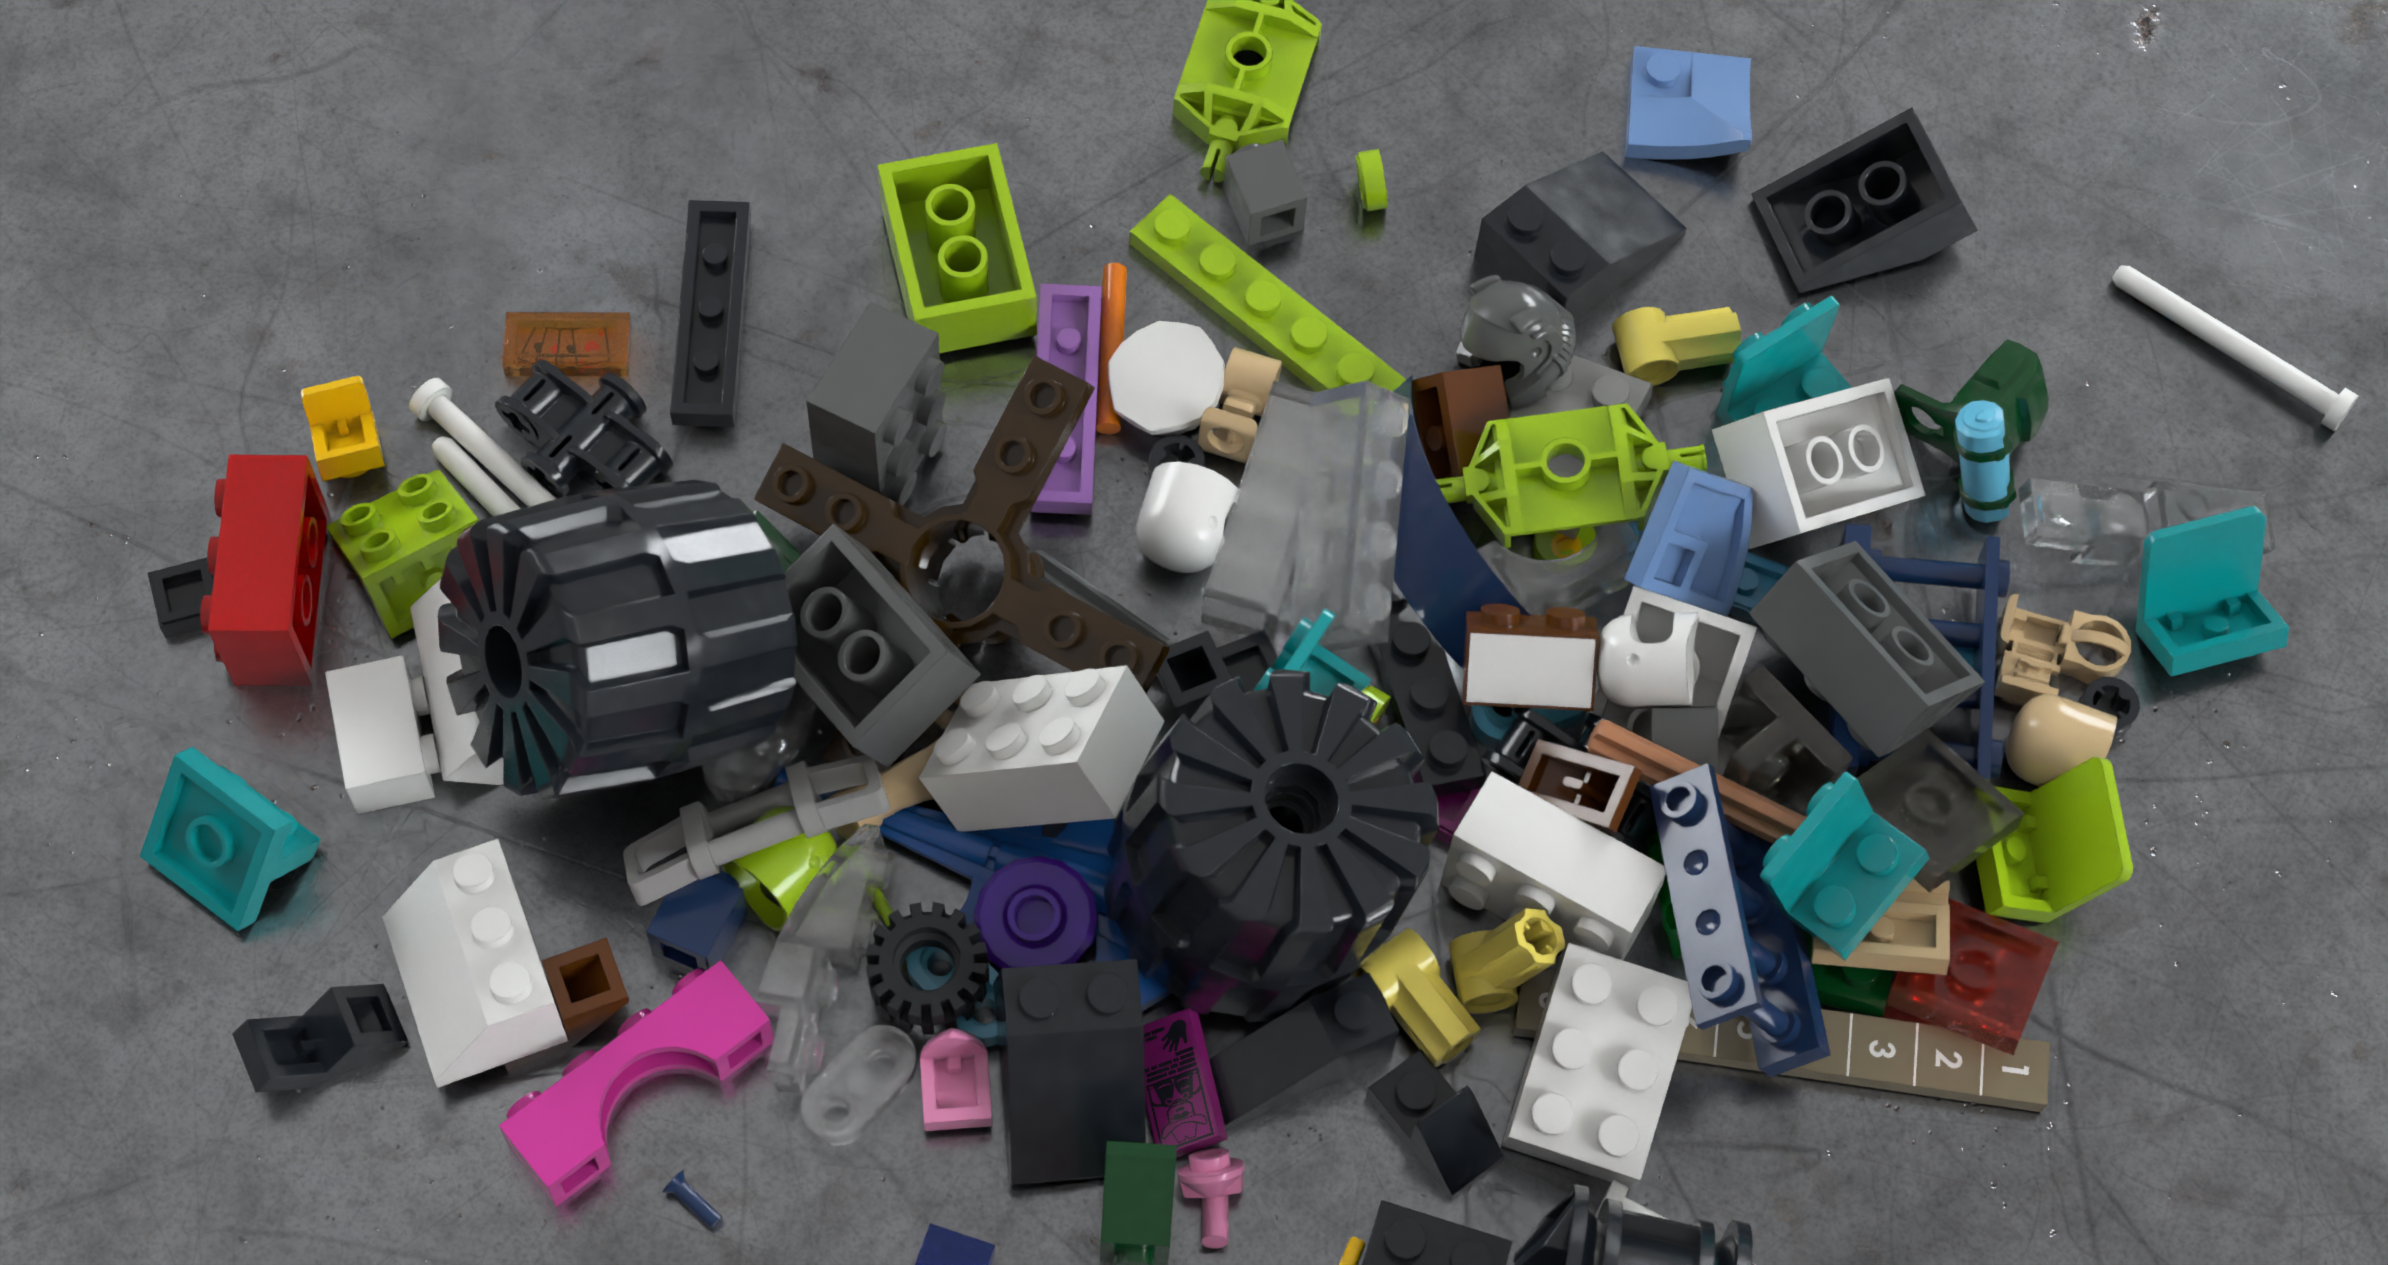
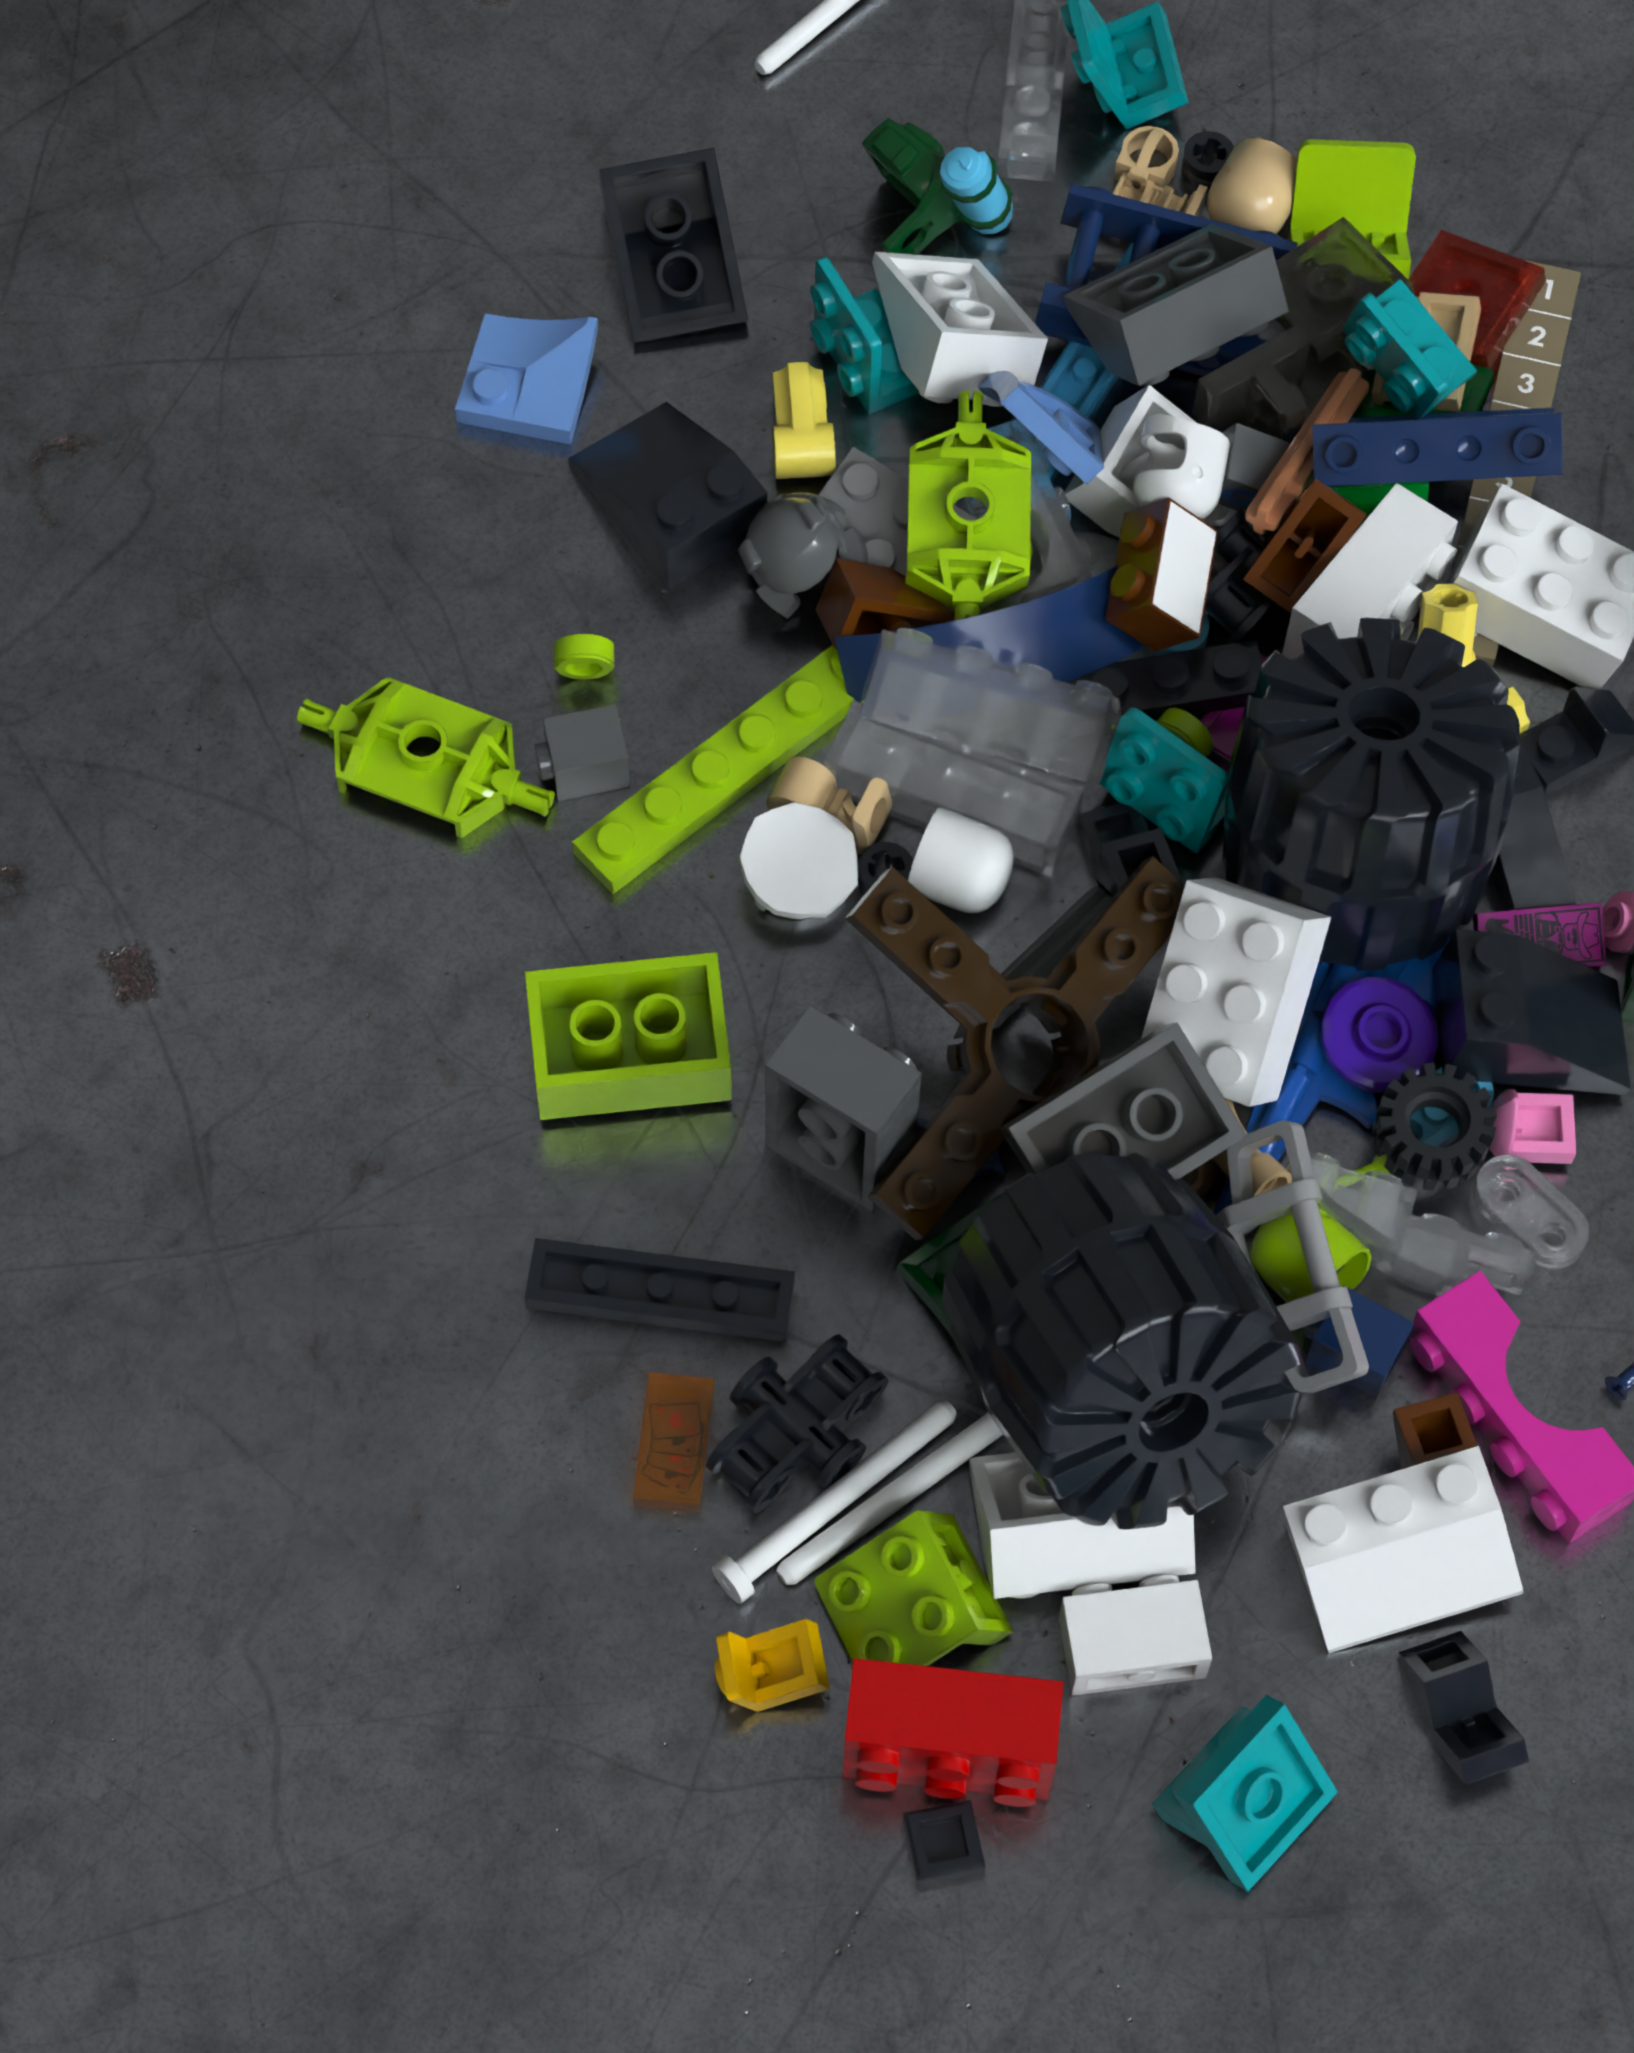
camera: 80 degrees left, 0 degrees up
medium lavender plate [1031,284,1102,515] -> none
orange bar [1096,263,1127,435] -> none

